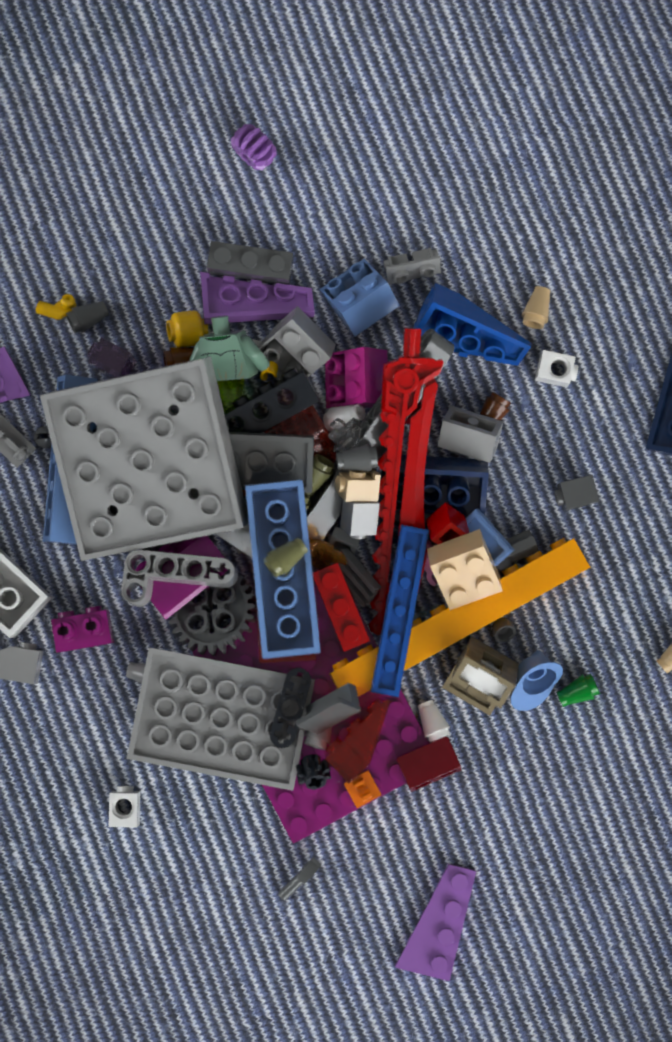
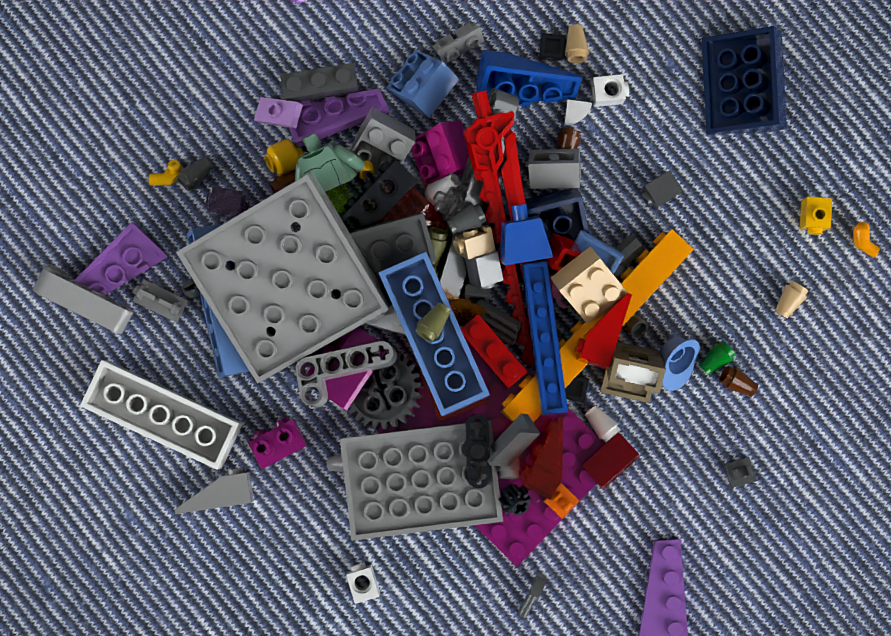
camera: 15 degrees left, 0 degrees up
none -> lavender plate [254,97,303,128]
none -> blue torso [500,203,553,265]
none -> black tile [539,33,566,61]
none -> white tile [564,100,592,125]
none -> black tile [565,376,589,403]
none -> red slope [575,293,632,369]
none -> reddish brown cone [719,365,758,397]
none -> dark grey tile [724,457,756,488]

